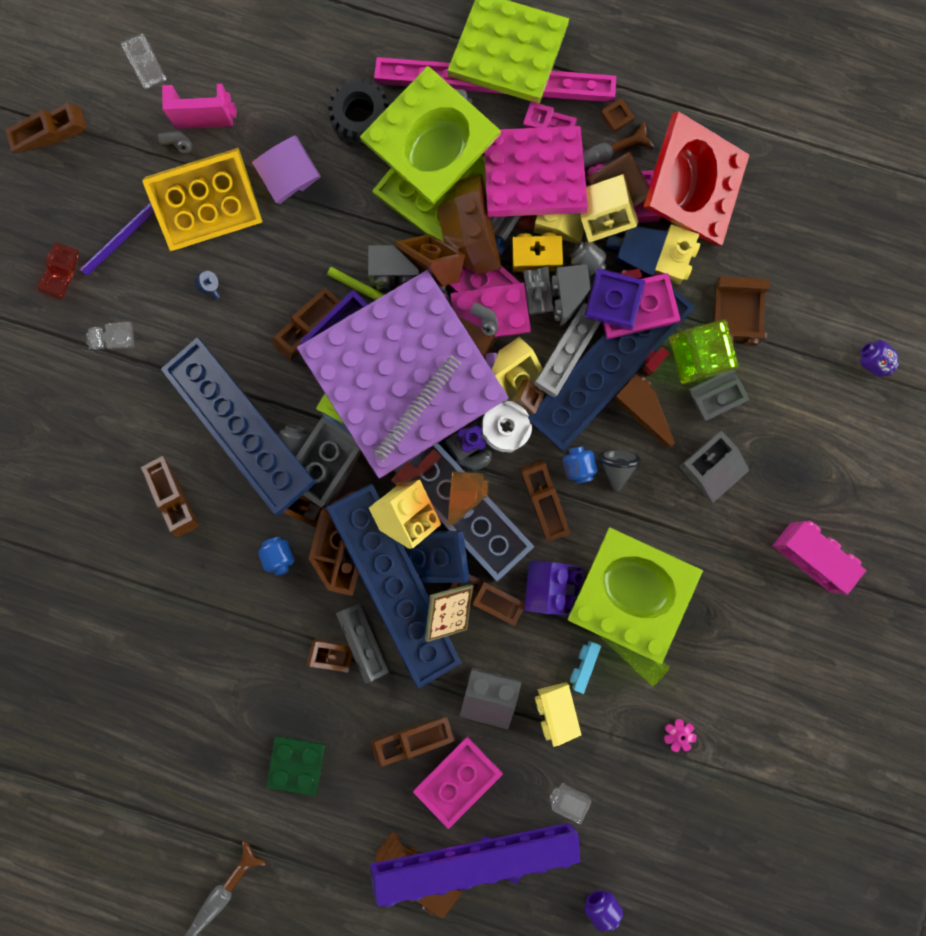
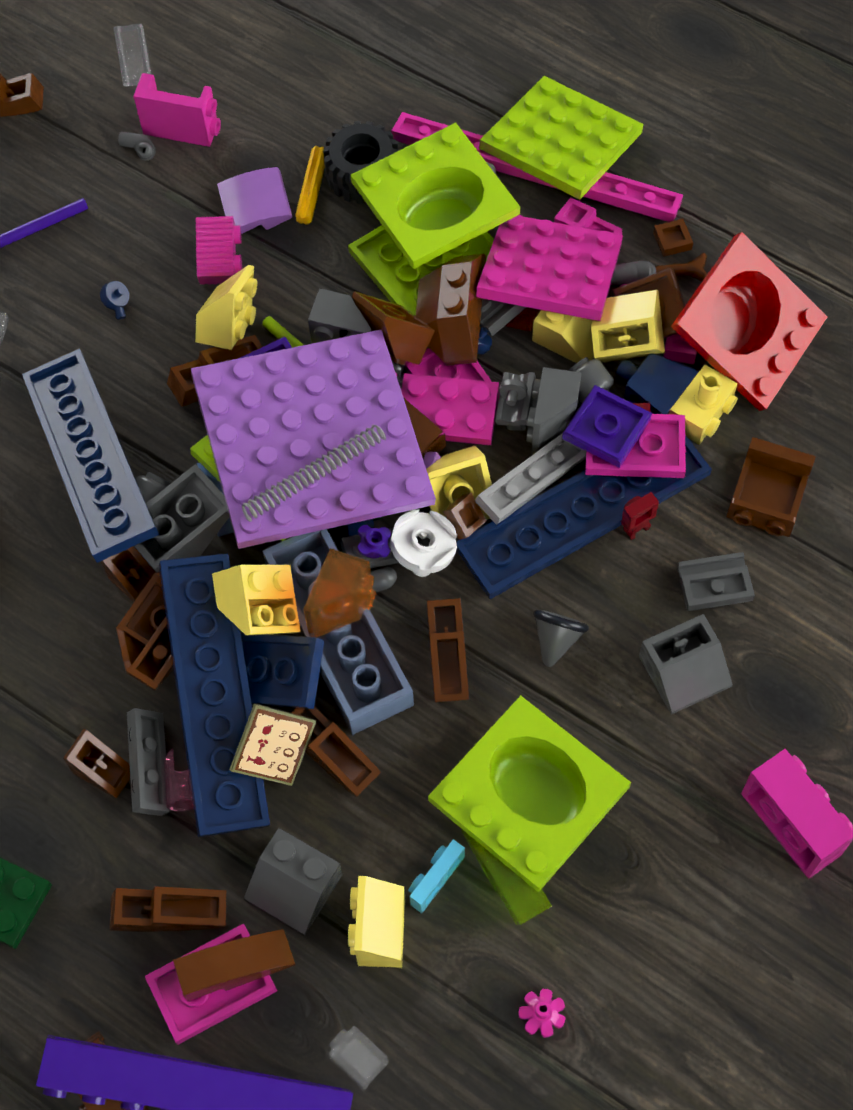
camera: 15 degrees right, 20 degrees down
yellow slope [142,148,263,251] -> none
blue head [258,537,295,576] -> none
clear red slope [391,449,442,486] -> none
dark grey arm [469,302,499,336] -> none
yellow brick [512,233,563,273] -> none
dark purple slope [524,561,584,615] -> none
blue head [562,446,598,484] -> none
reddish brown slope [613,374,675,449] -> none
clear neon green slope [669,320,739,384] -> none
none -> clear pink piece [164,748,194,811]
none -> reddish brown slope [173,929,296,1001]
none -> light yellow slope [195,265,257,350]
none -> dark pink brick [196,216,242,285]
none -> yellow axle [295,146,325,225]

